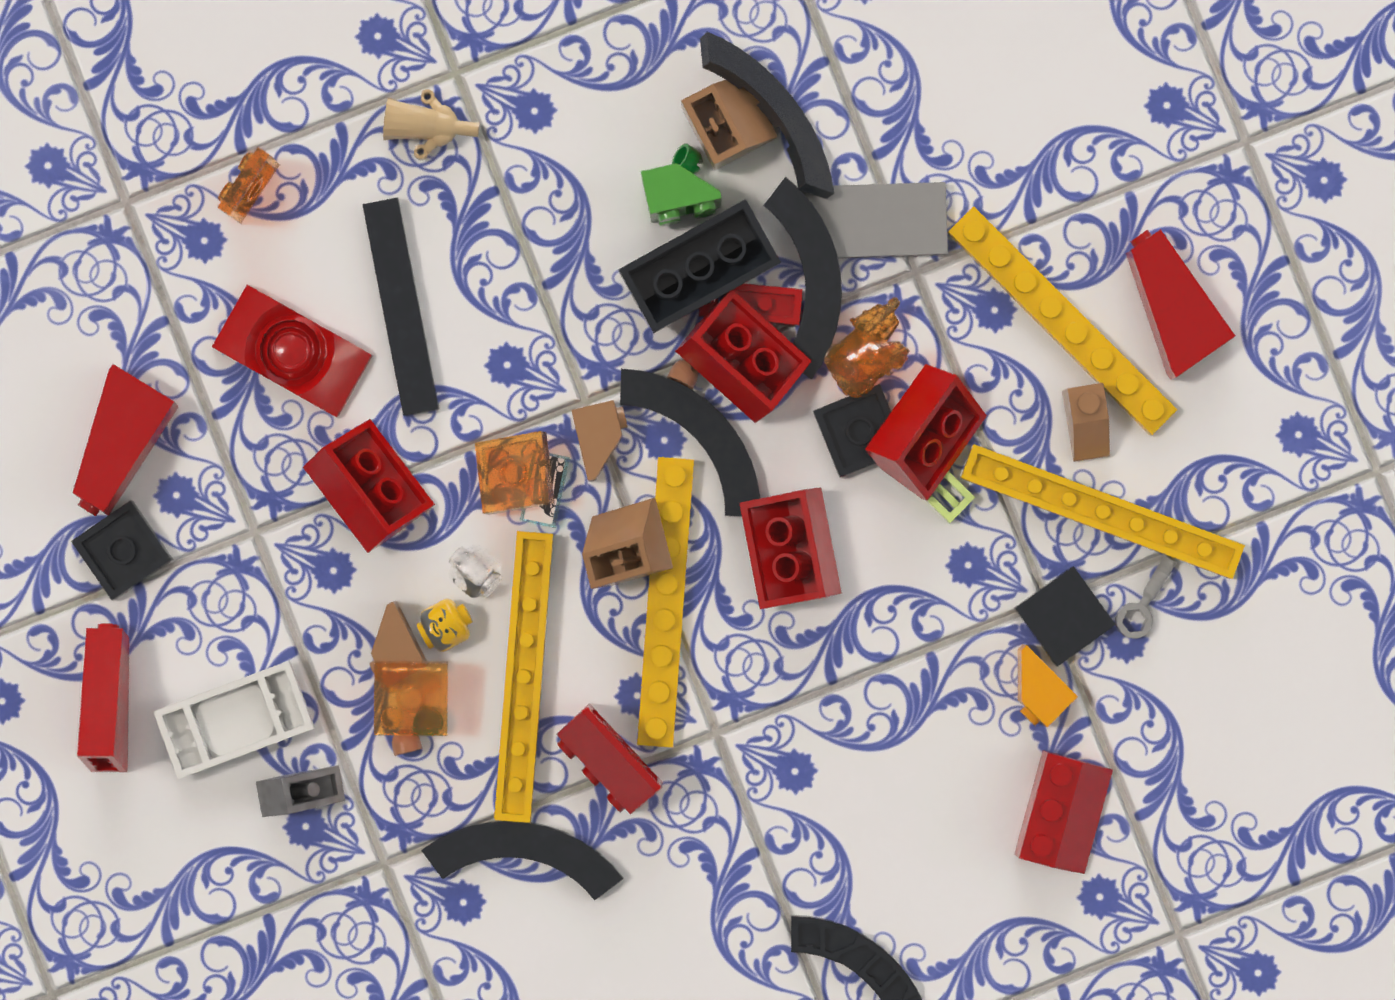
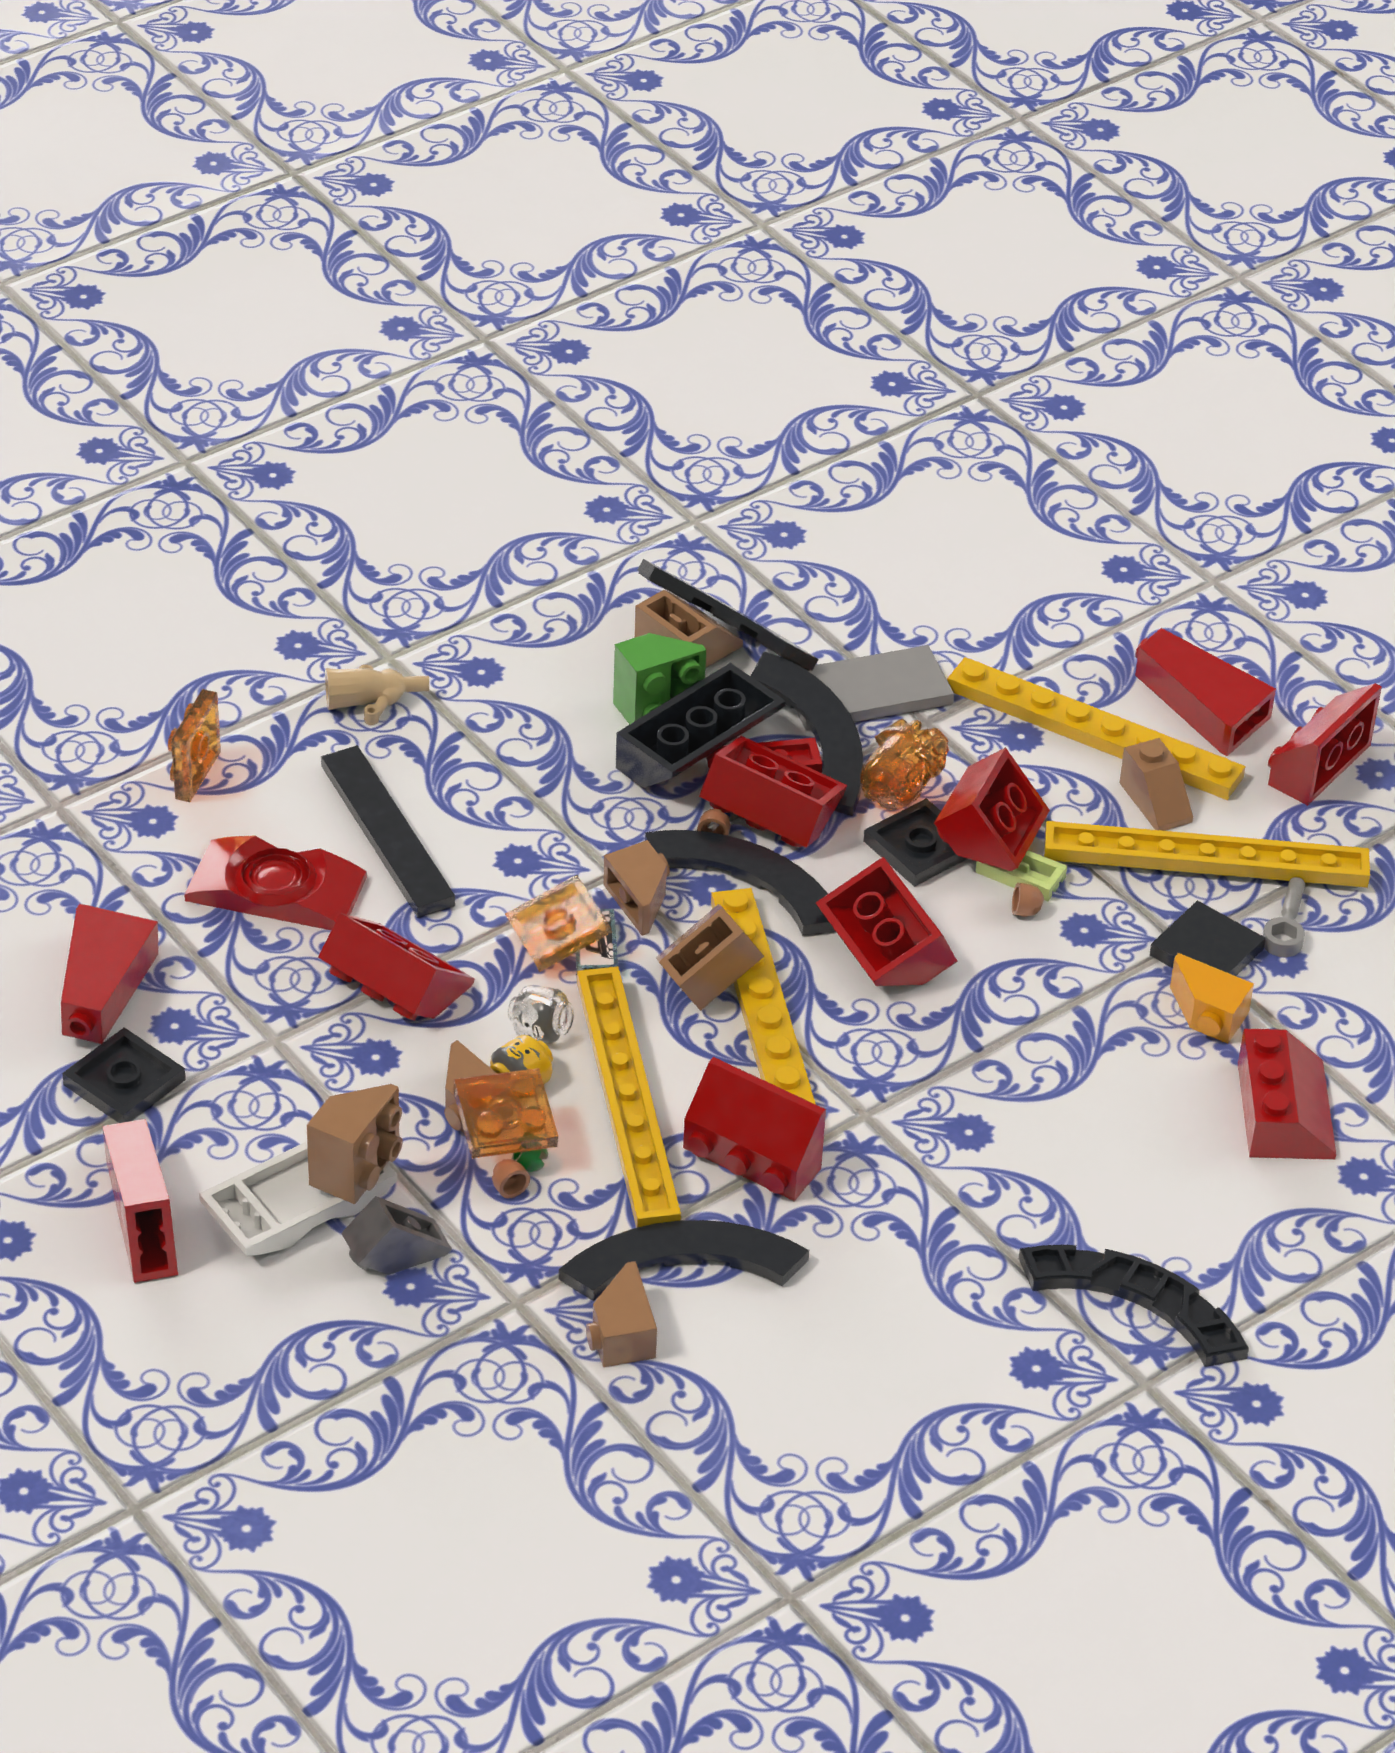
camera: 20 degrees left, 45 degrees down
none -> medium nougat slope [307,1084,403,1204]
none -> medium nougat slope [586,1261,657,1367]
none -> nougat hinge [1012,883,1044,917]
none -> red slope [1268,683,1382,806]

